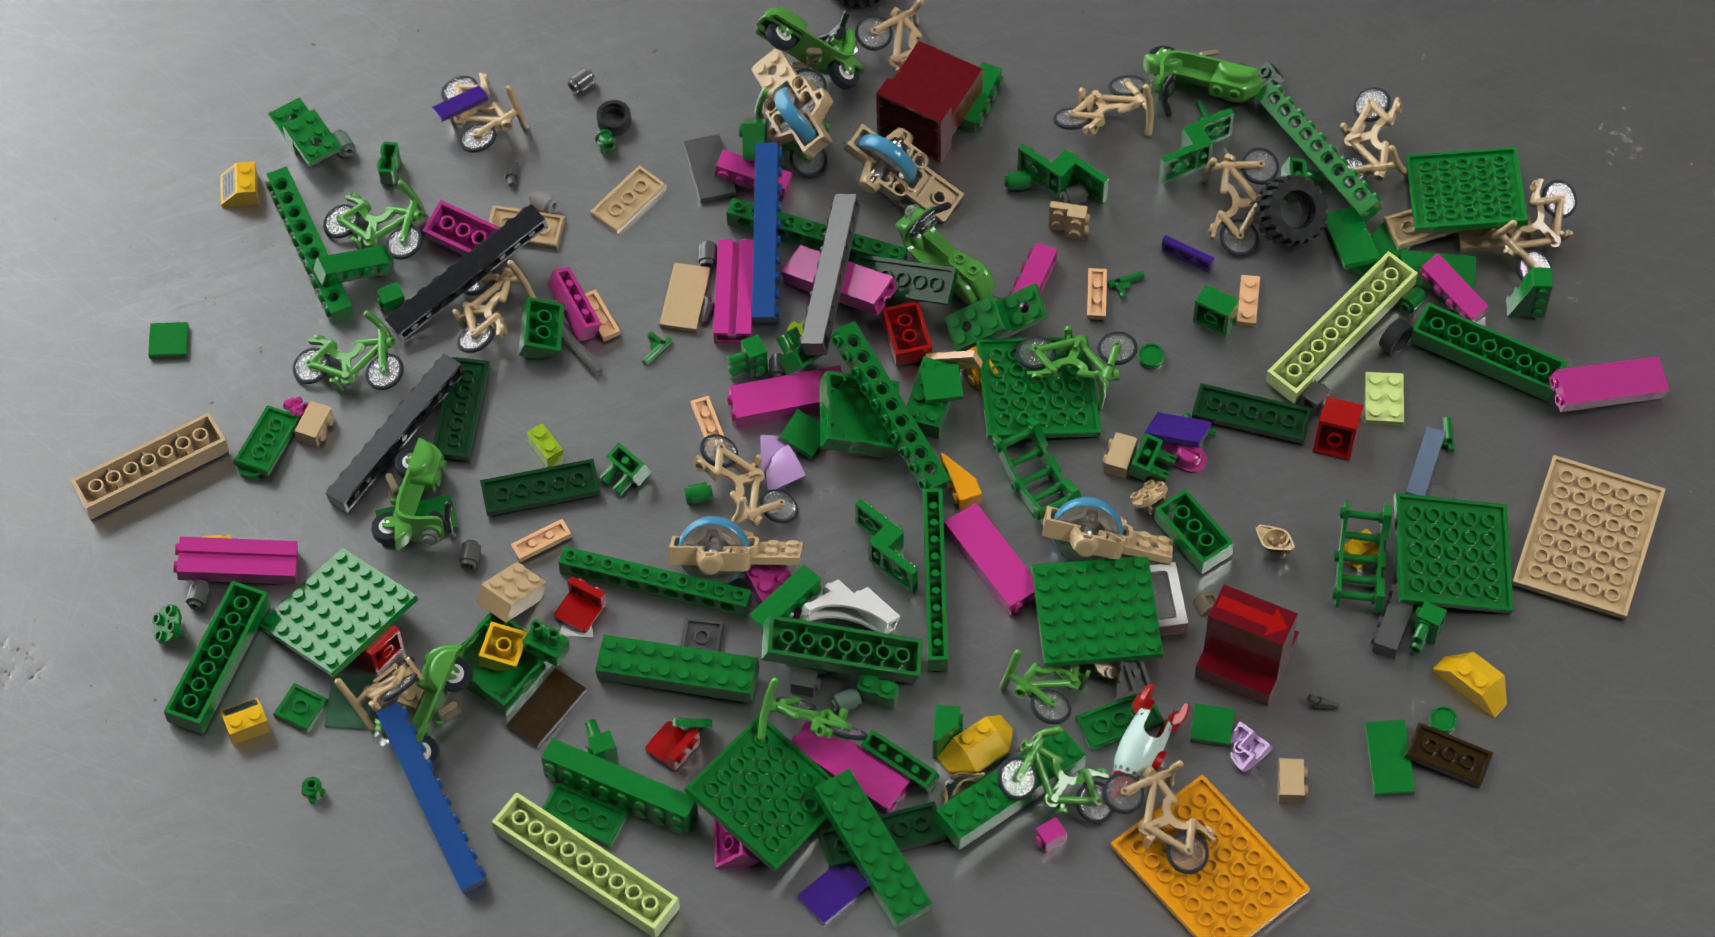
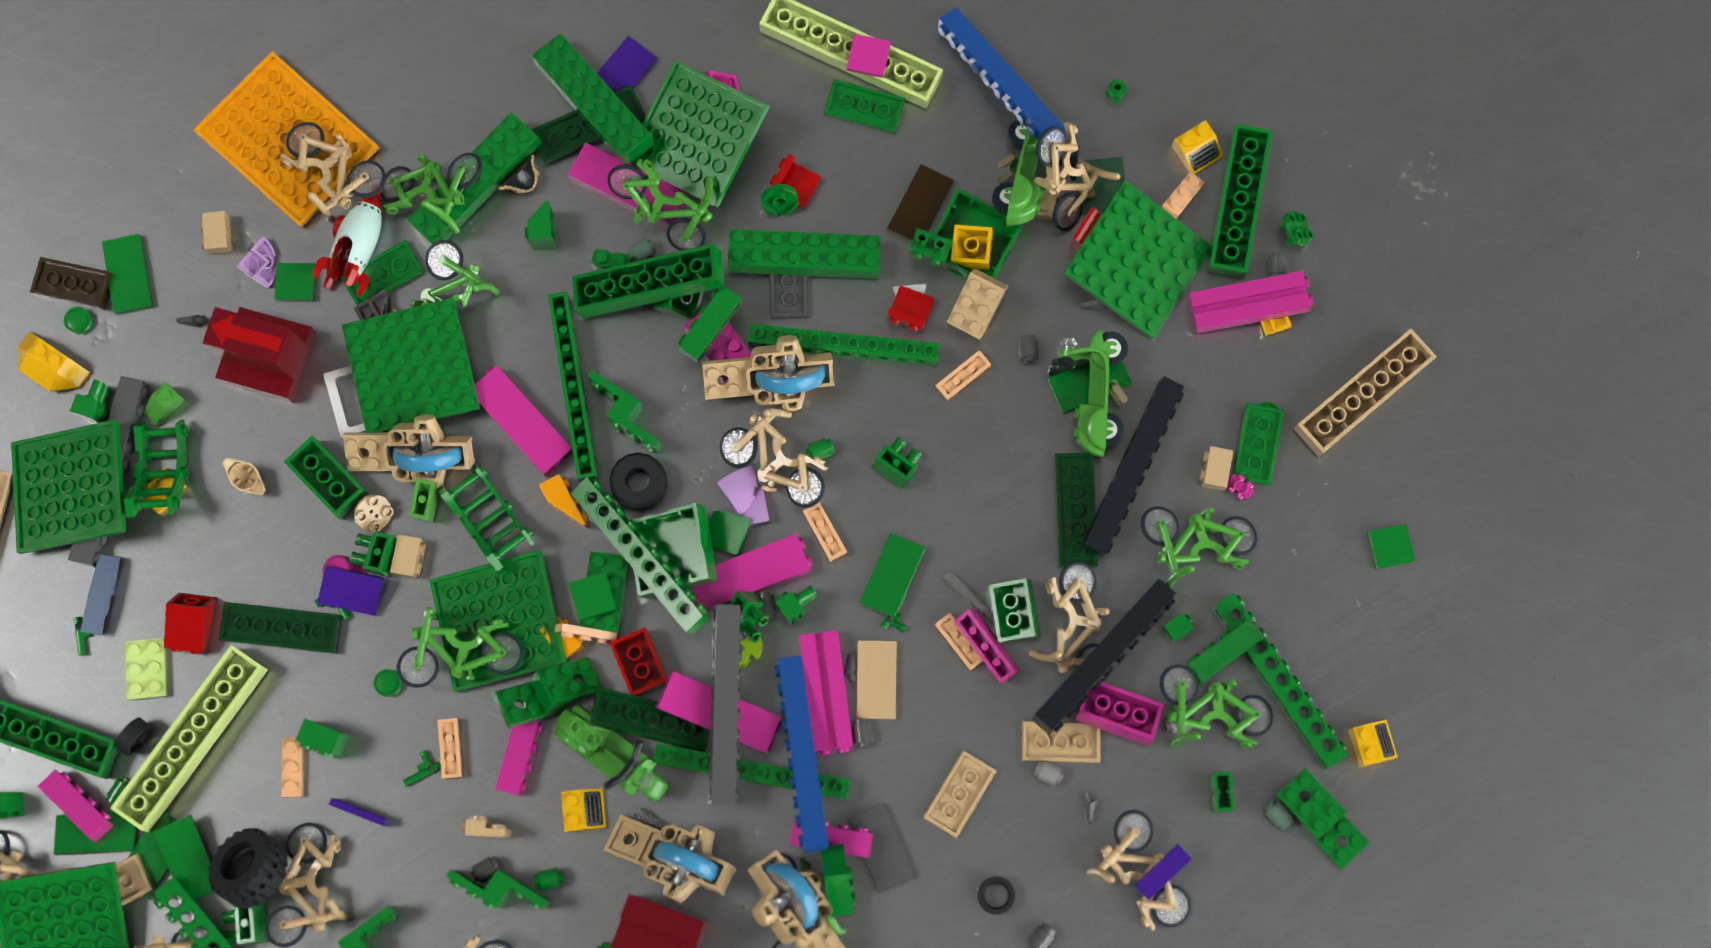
camera: 170 degrees right, 20 degrees up
green tile [273,683,328,733] -> none
dark green plate [480,459,601,516] -> none
lime brick [526,423,565,467] -> none
green brick [541,738,699,835] -> none
green brick [585,719,619,765] -> none
green brick [594,129,617,154] -> none
white arch [799,579,900,634] -> none
green brick [861,729,940,794] -> none
yellow wedge [937,715,1013,774] -> none
dark pink brick [1034,817,1067,852] -> none
dark tan slope [1193,592,1217,616] -> none
dark grey brick [1300,380,1330,415] -> none
none -> bright green slope [143,382,185,426]
none -> bright green slope [408,479,437,522]
none -> yellow slope [561,788,607,832]
none -> black tyre [609,452,667,511]
none -> dark pink tile [847,34,891,78]
none -> green tile [859,533,926,618]
none -> light nougat plate [1161,171,1205,219]

